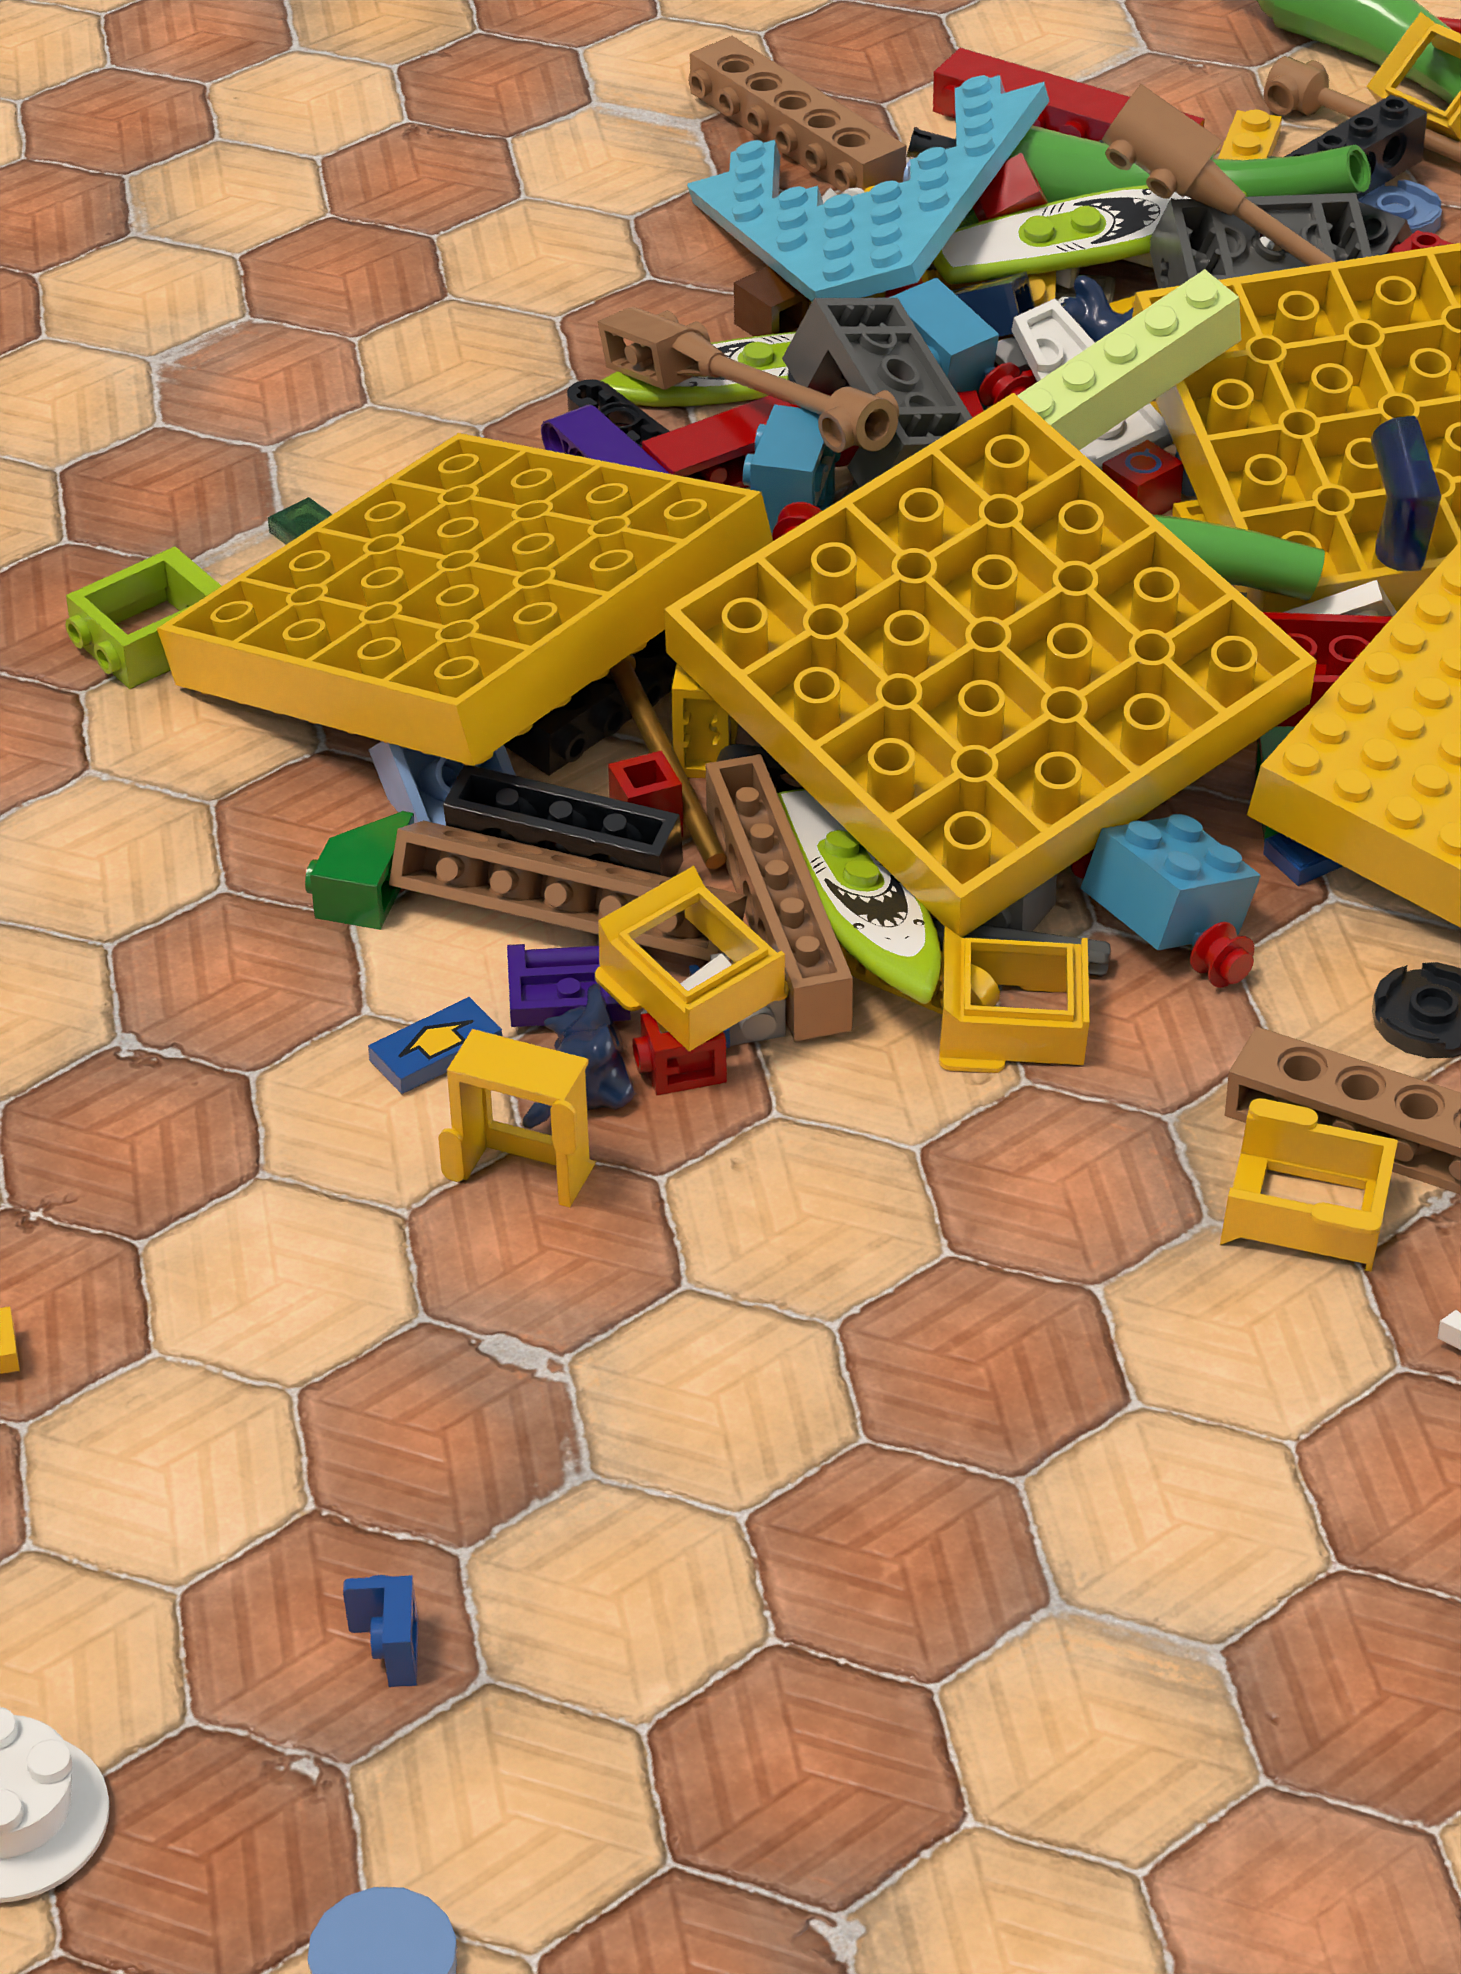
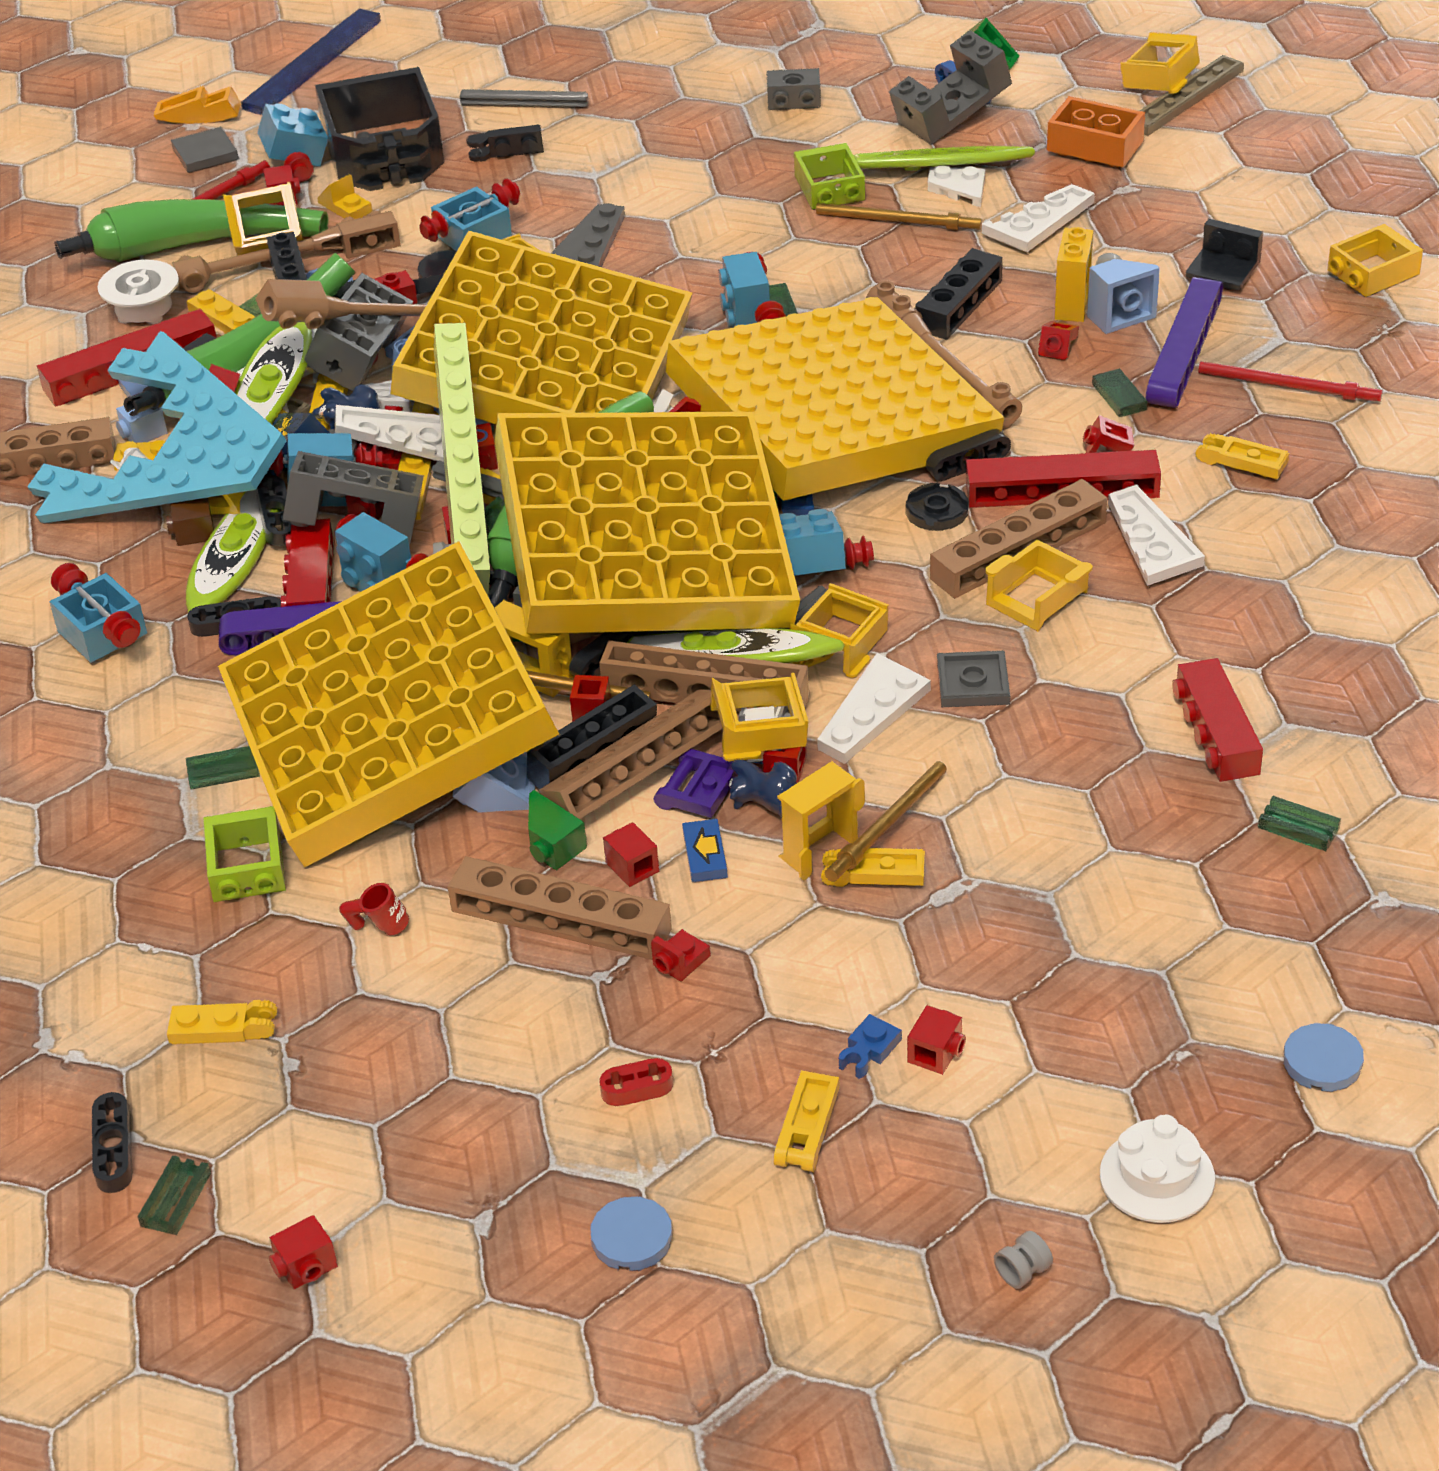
camera: 60 degrees left, 0 degrees up
blue bracket [343,1575,419,1687] -> none
medium nougat bar [597,307,899,452] -> none
brick [1371,416,1441,571] -> none
none -> dark azure brick [49,563,147,663]
none -> white piece [98,260,179,324]
none -> red piece [339,882,409,935]
none -> medium nougat brick [448,856,672,960]
none -> red brick [603,822,660,887]
none -> red bracket [651,929,711,982]
none -> white wing [817,653,931,764]
none -> yellow hinge [821,848,925,887]
none -> pearl gold bar [825,761,947,882]
none -> blue plate [839,1014,902,1079]
none -> red brick [907,1005,966,1075]
none -> dark grey tile [937,651,1010,708]
none -> red brick [1172,658,1263,782]
none -> clear green tile [1258,796,1341,851]

